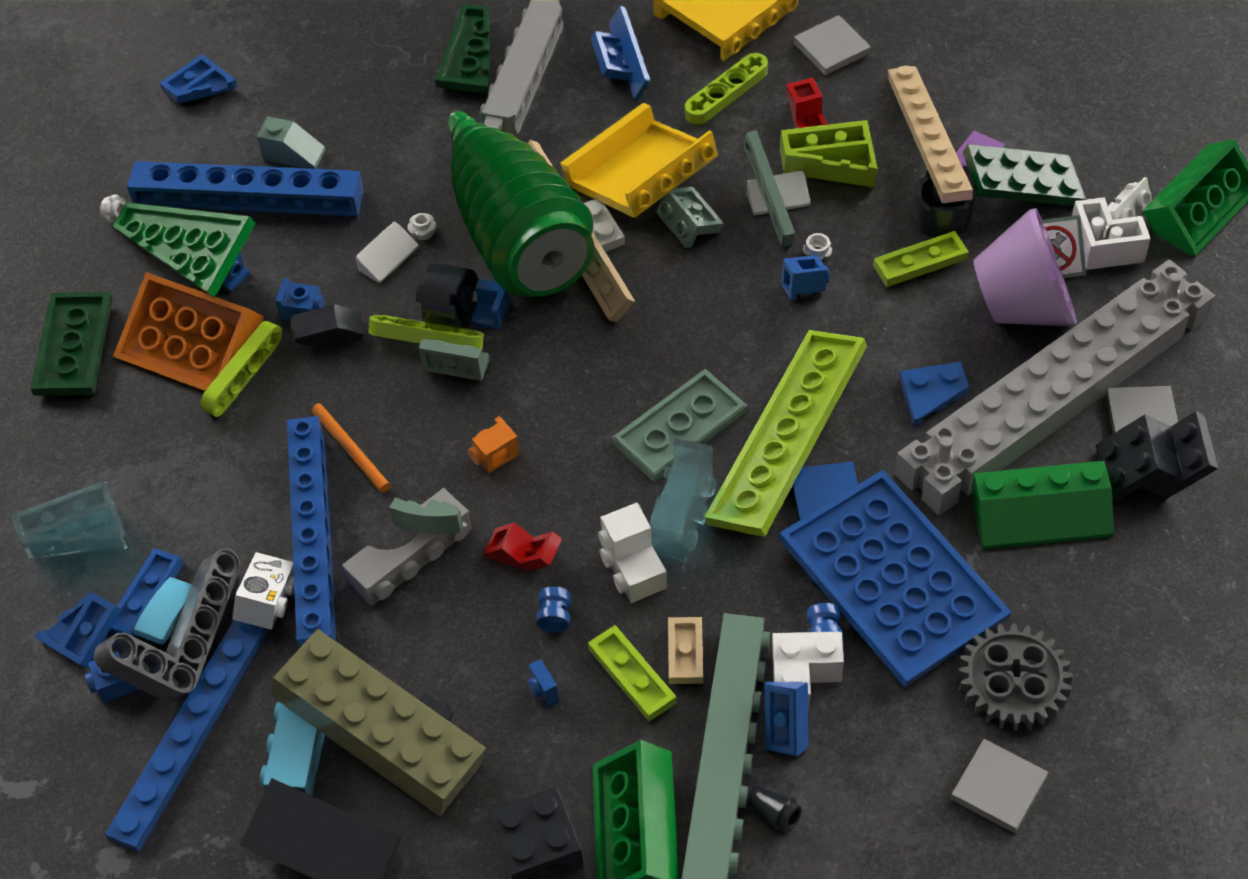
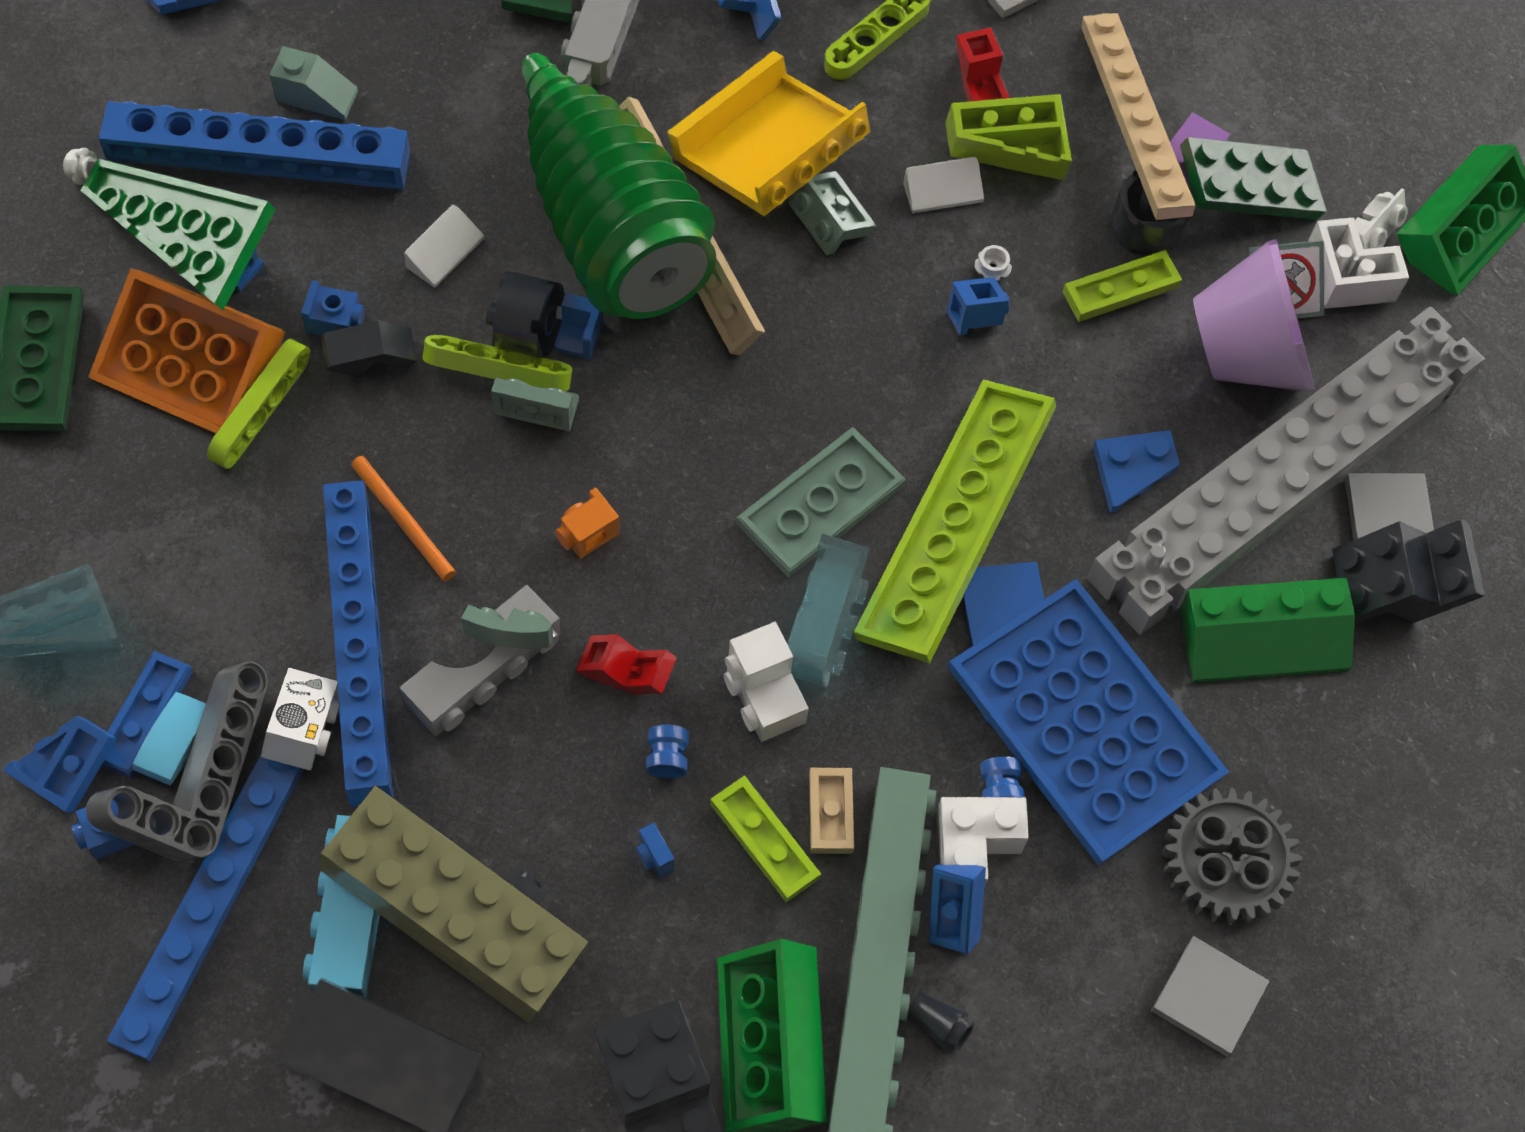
camera: 10 degrees left, 10 degrees up
white plate [407,213,436,240] -> none
white plate [584,199,625,252] -> none
sand green tile [744,130,795,247] -> none

